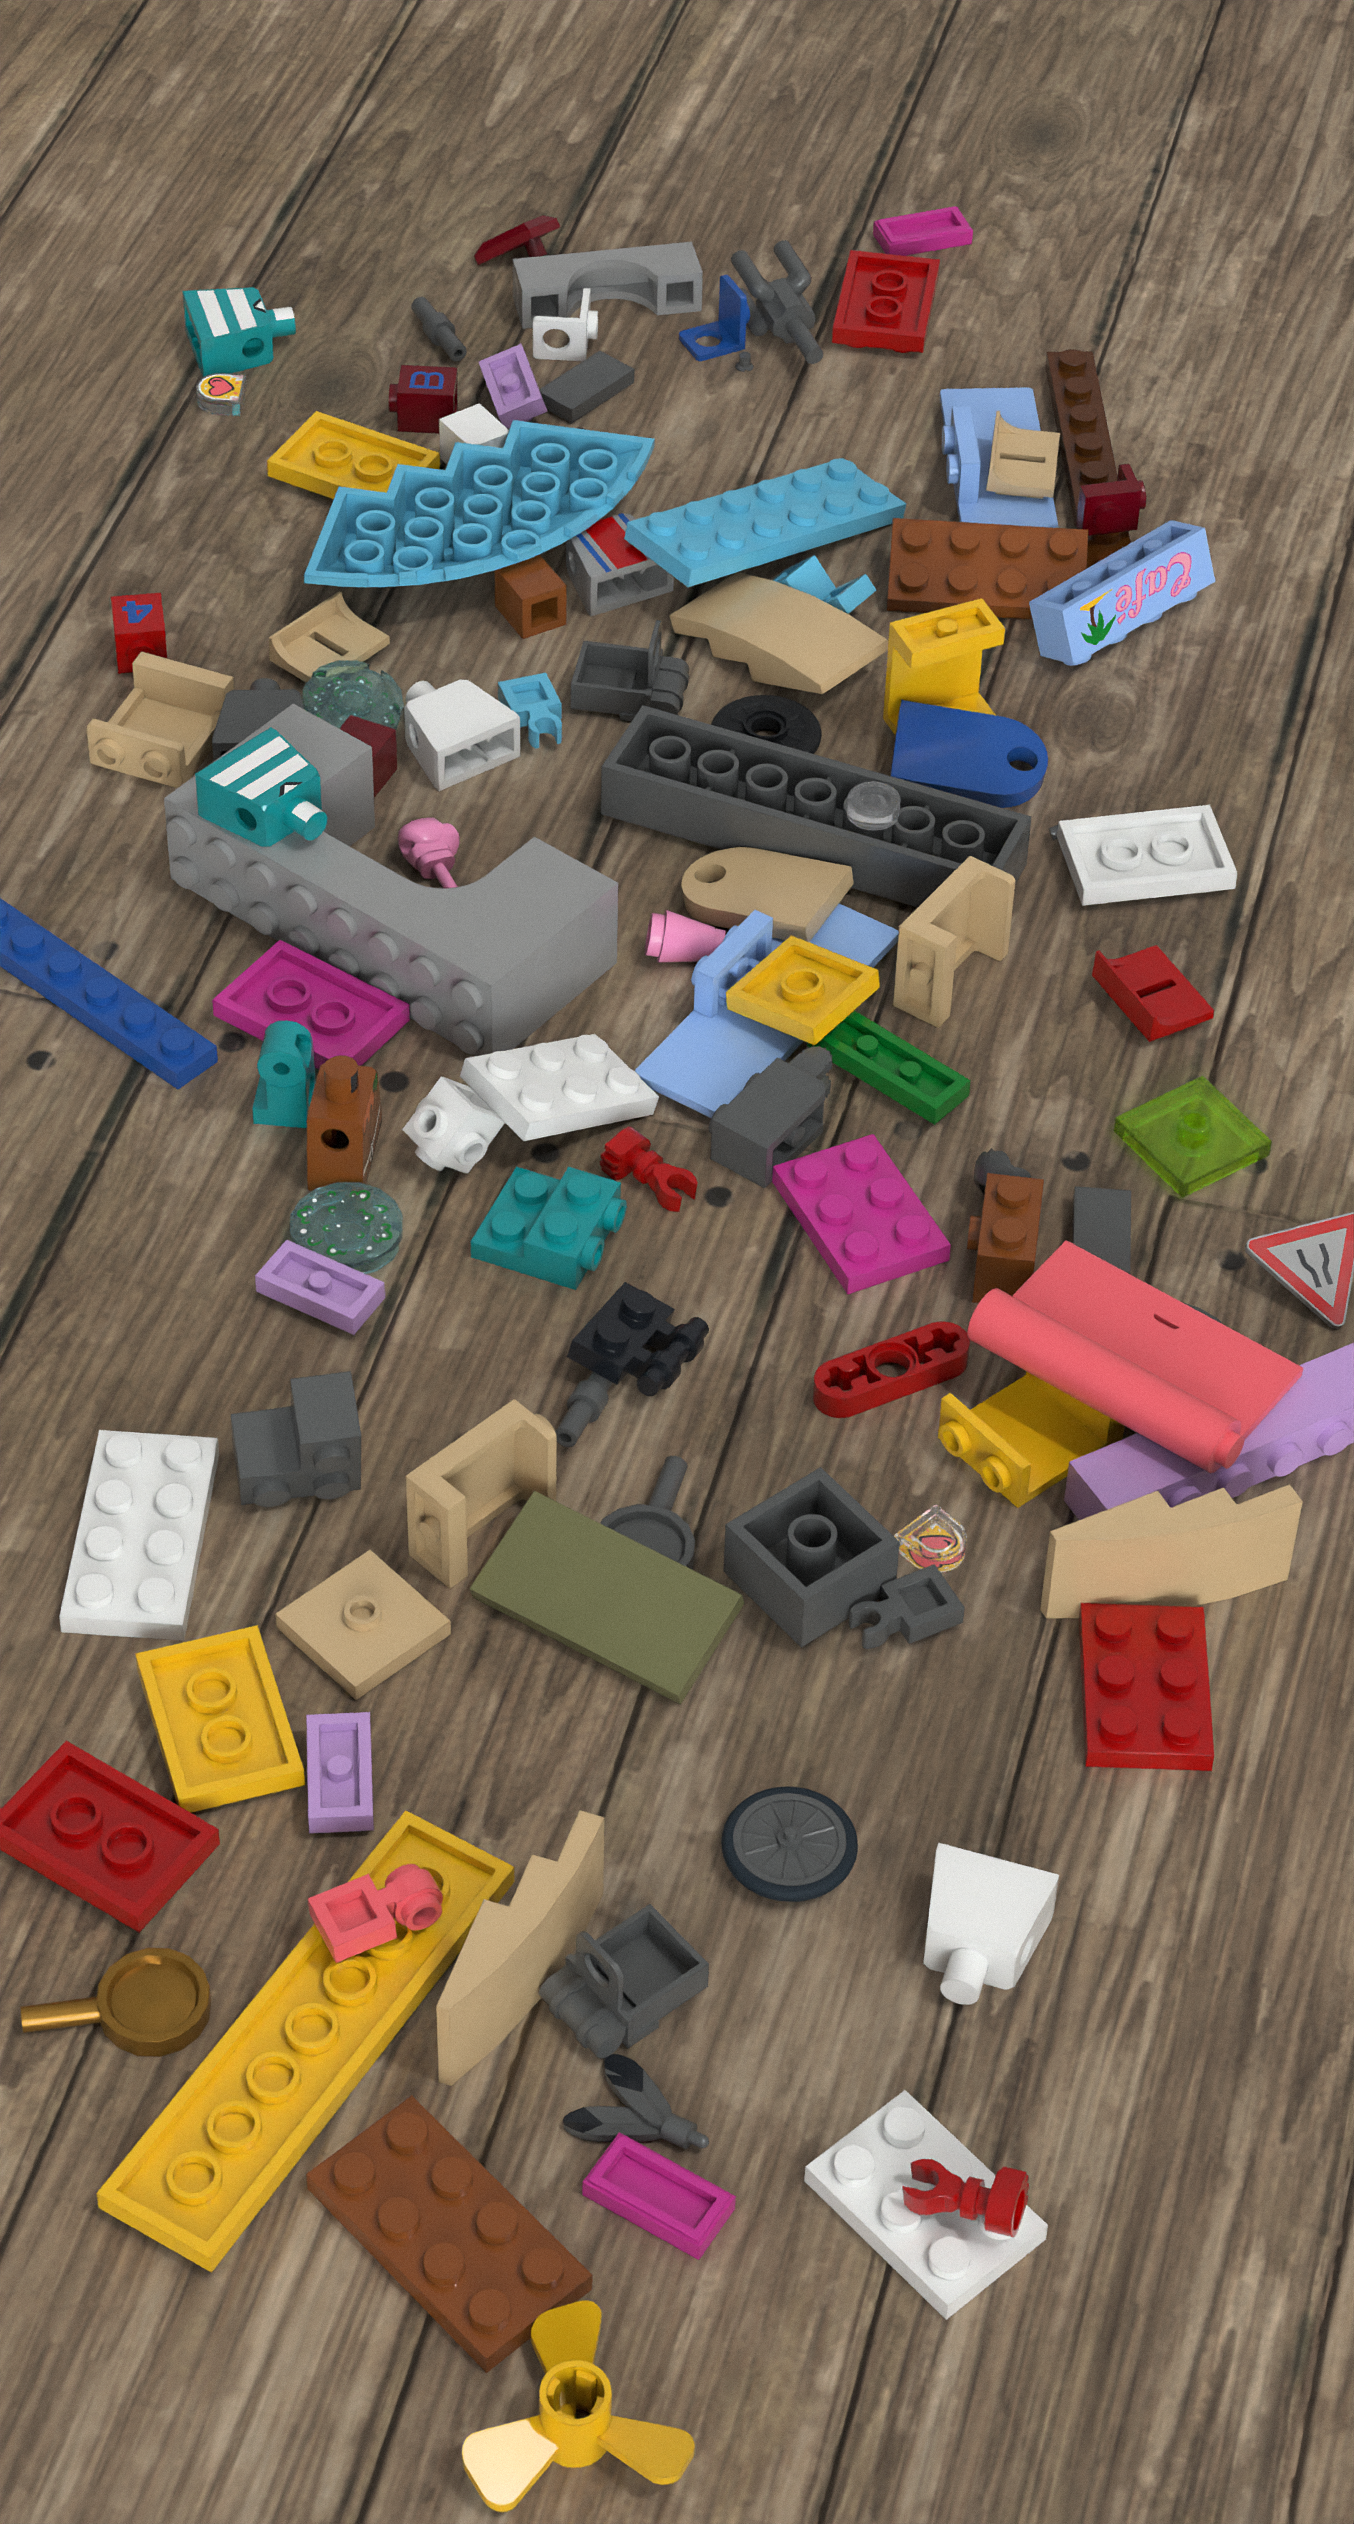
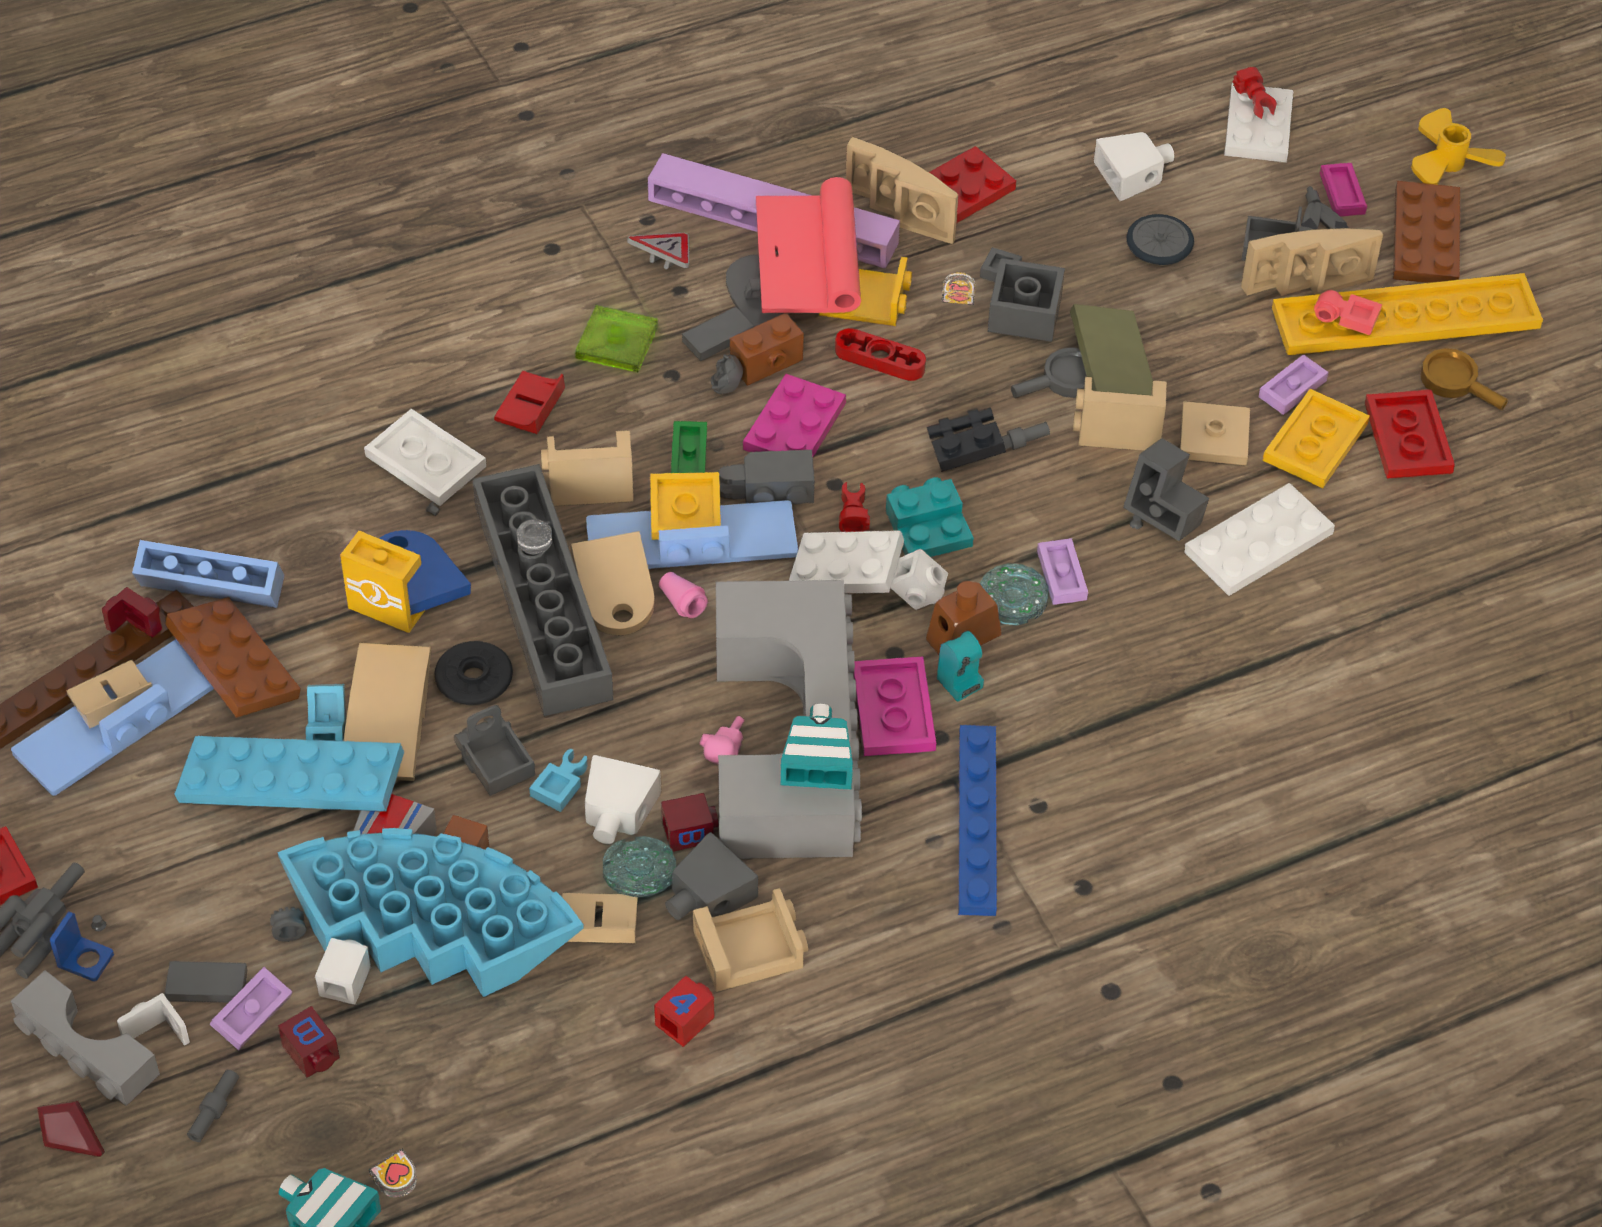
camera: 130 degrees left, 5 degrees up
yellow plate [267,411,440,500] -> none

